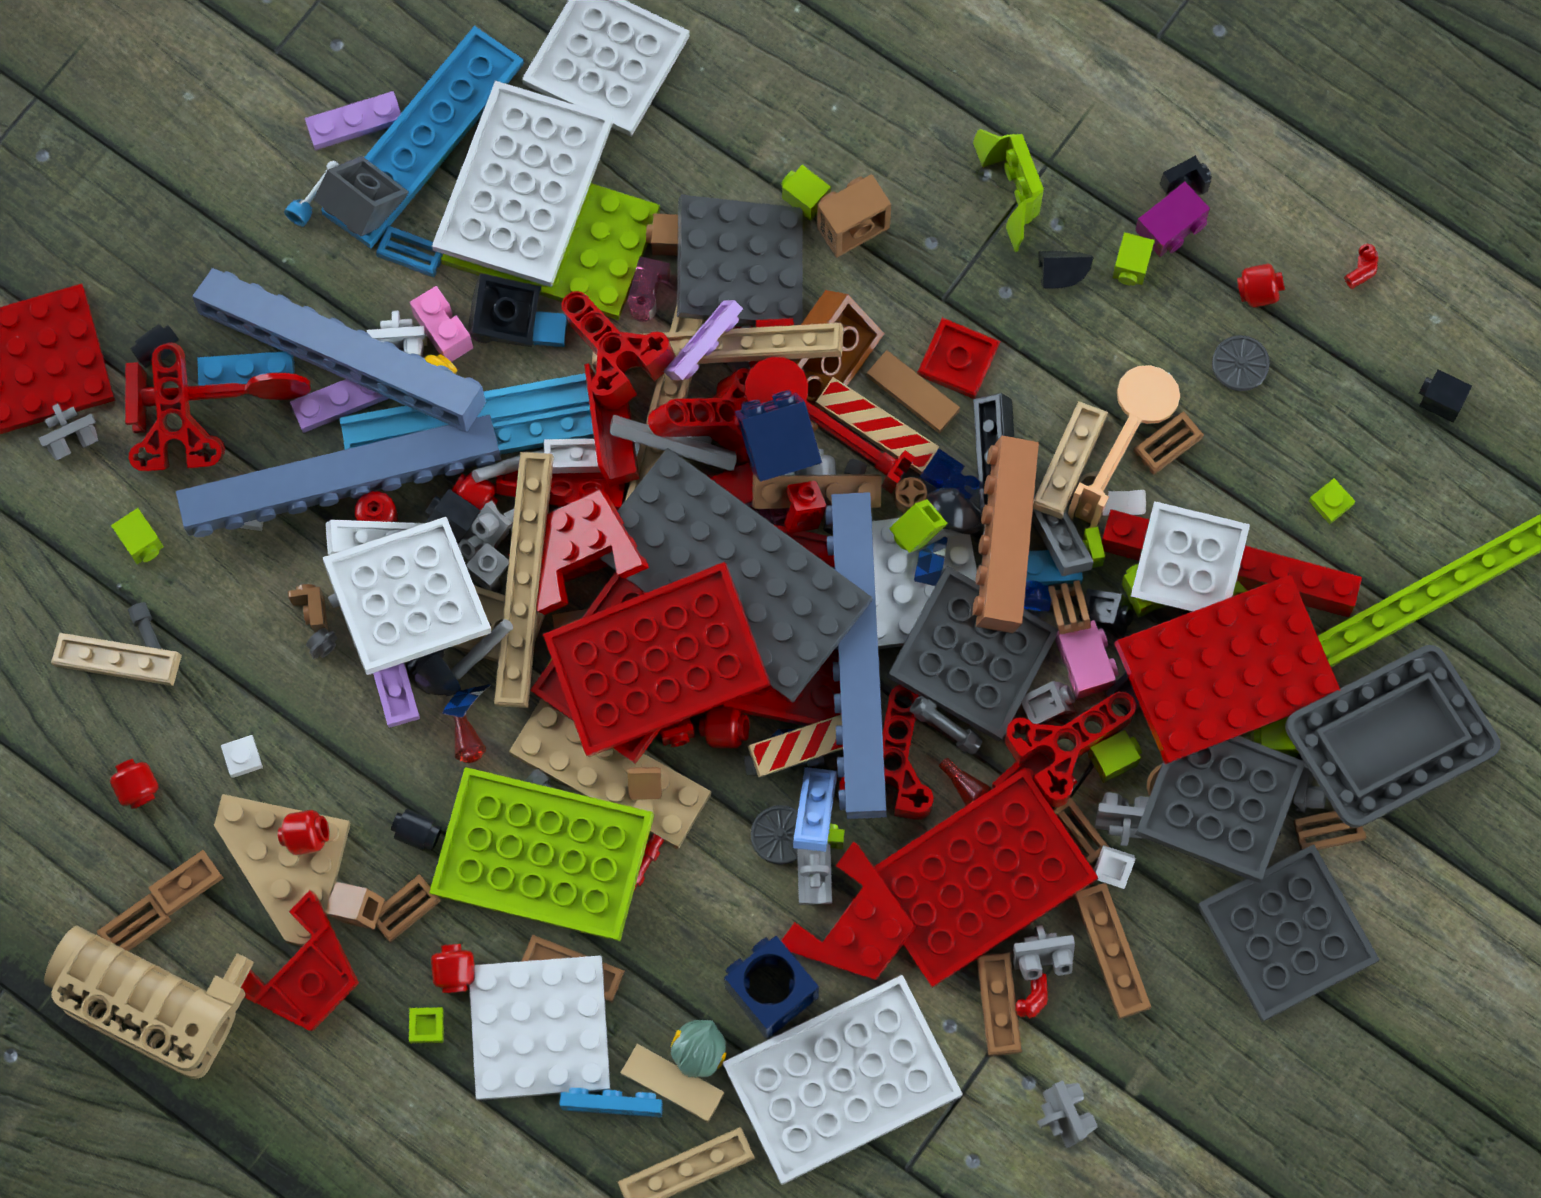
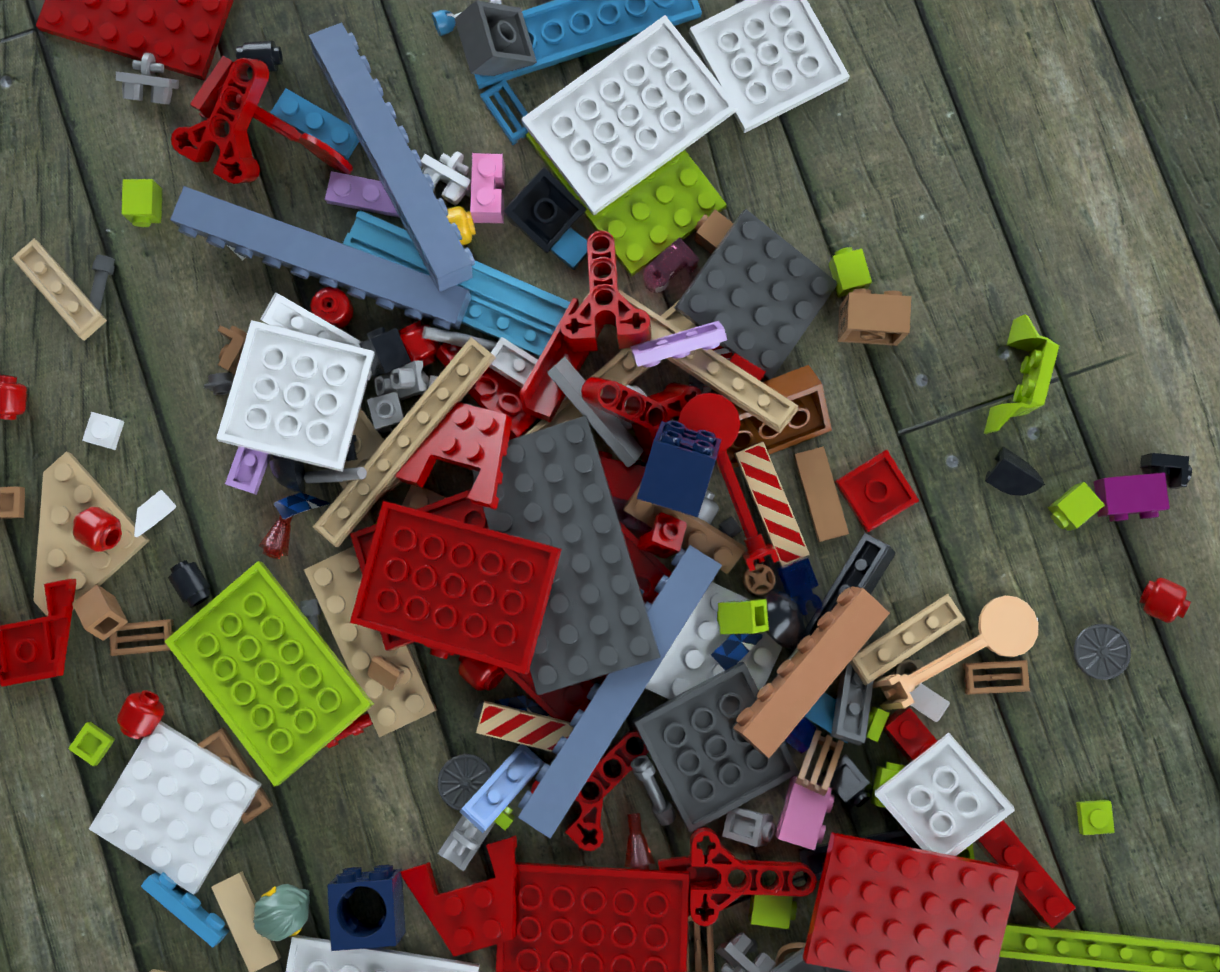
camera: 35 degrees right, 10 degrees up
none -> white sticker [134,490,176,537]

